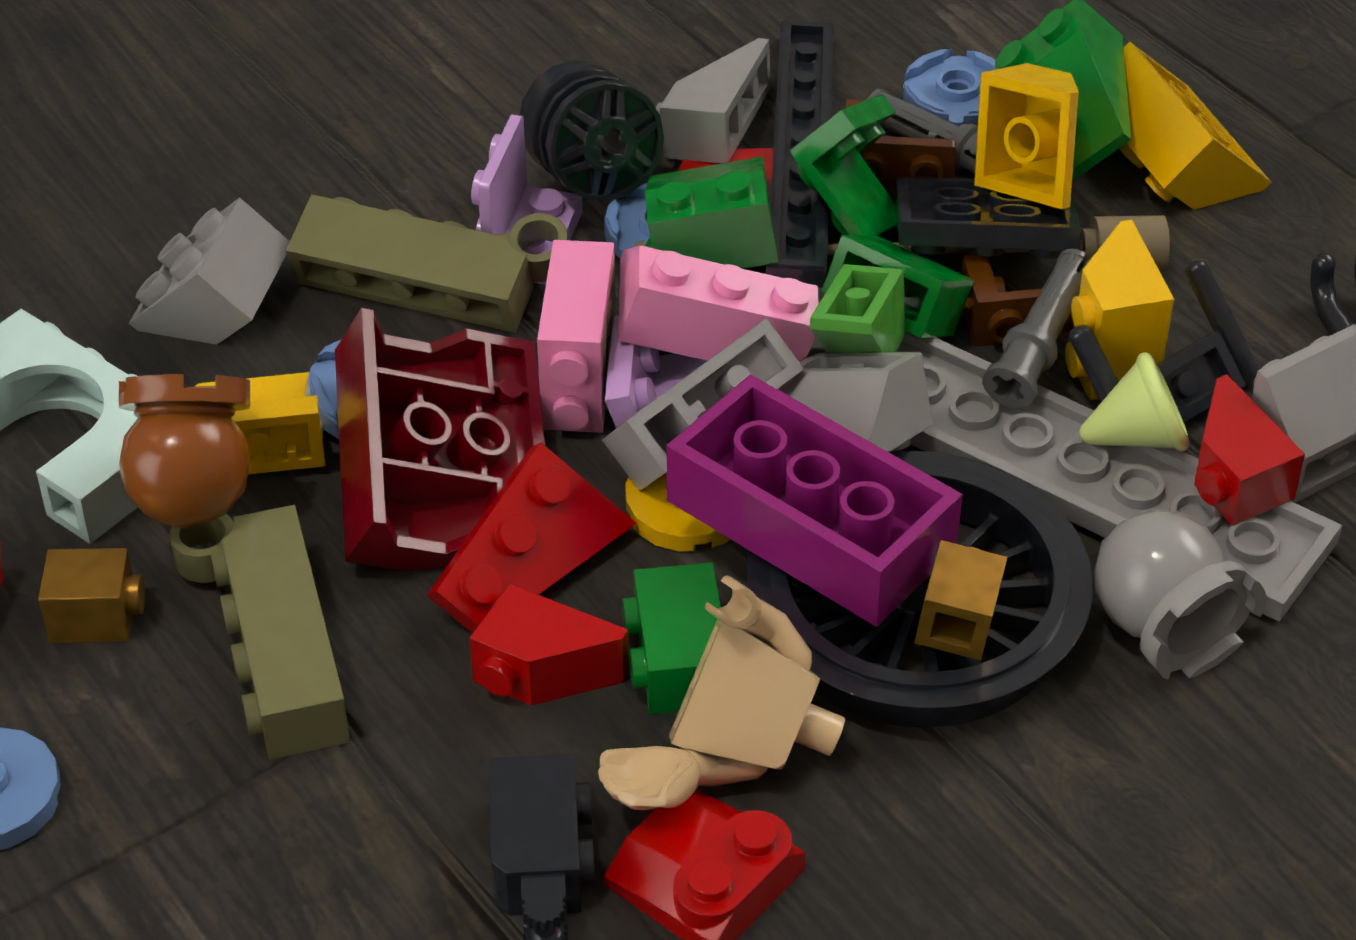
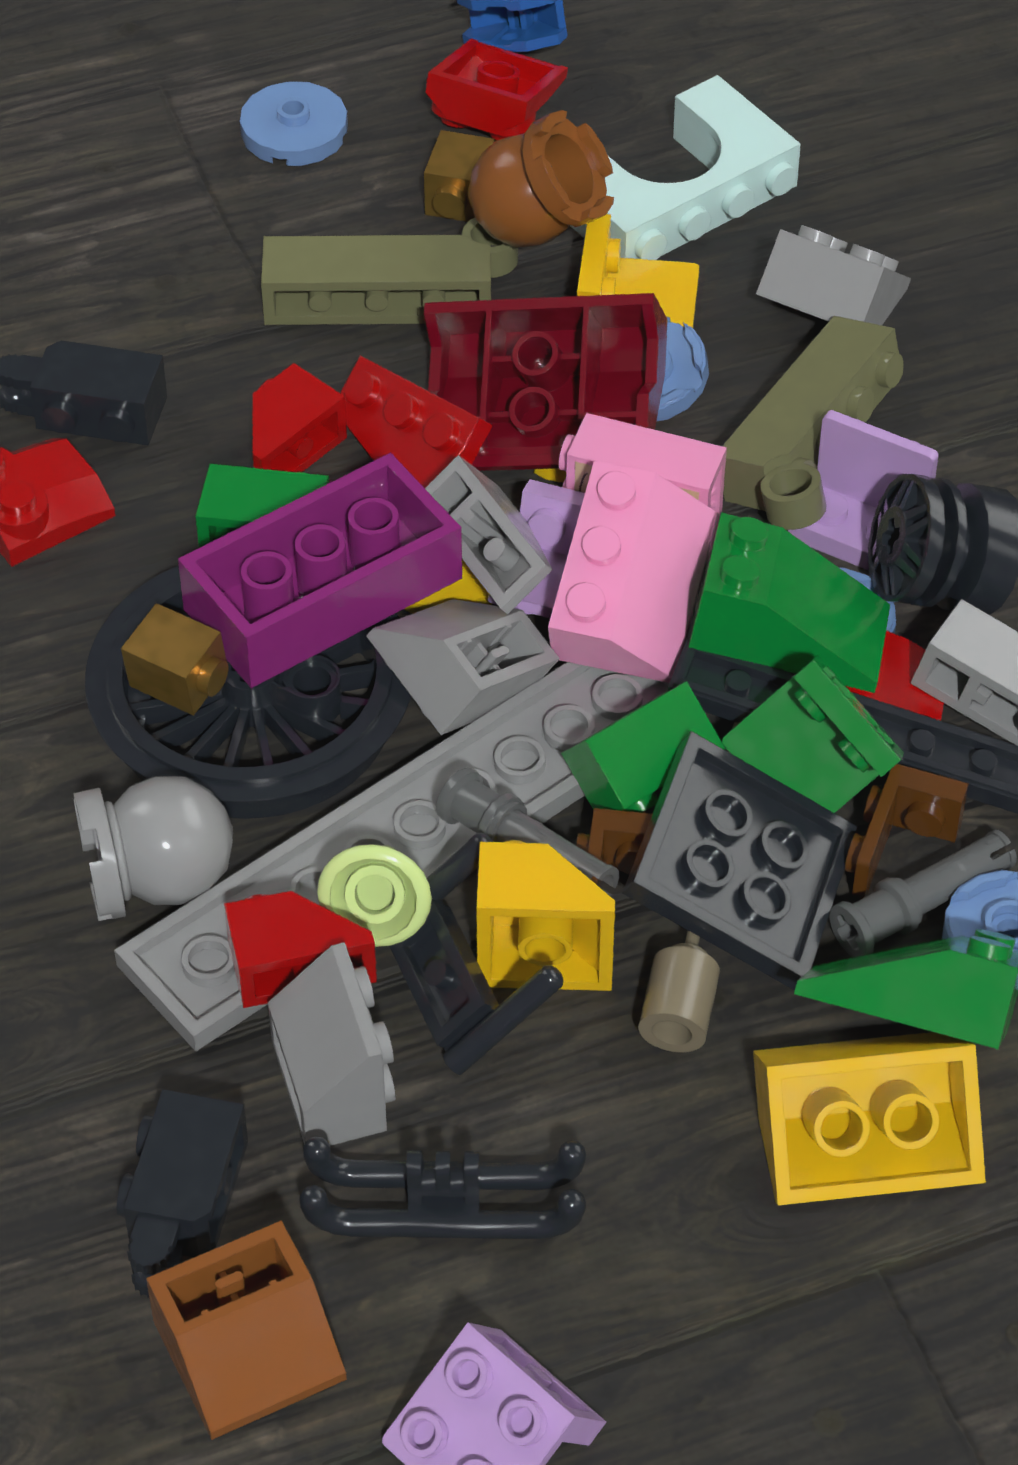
camera: 105 degrees right, 5 degrees up
tan torso [598,576,845,810] -> none
bright green slope [810,264,905,353] -> none
yellow slope [974,63,1079,209] -> none

